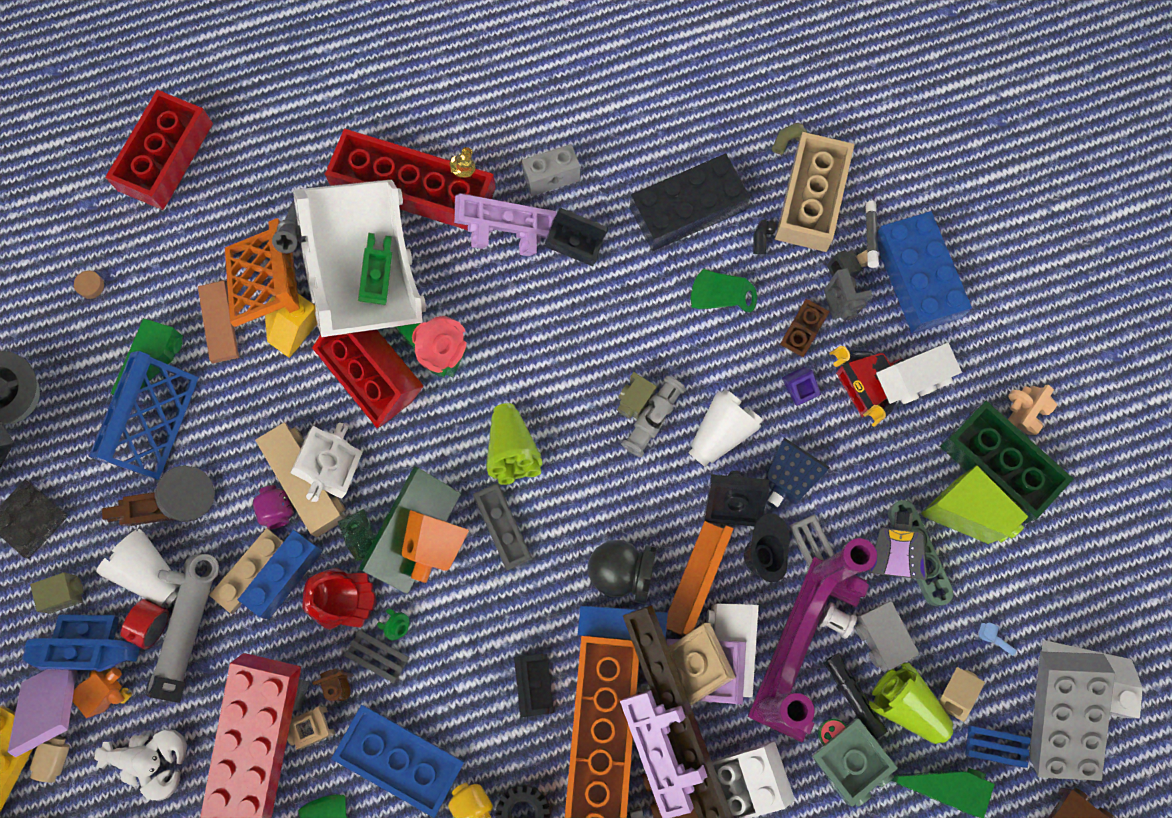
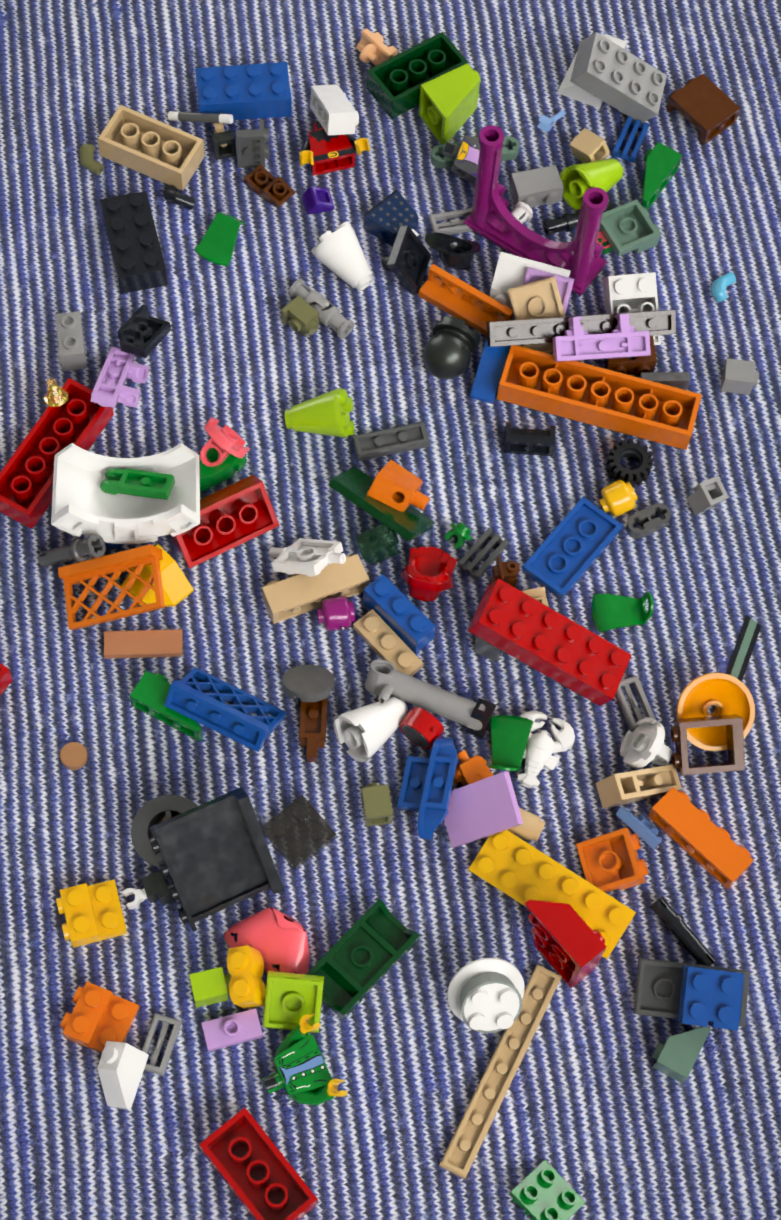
camera: 85 degrees left, 10 degrees down
none -> green piece [489,715,533,771]

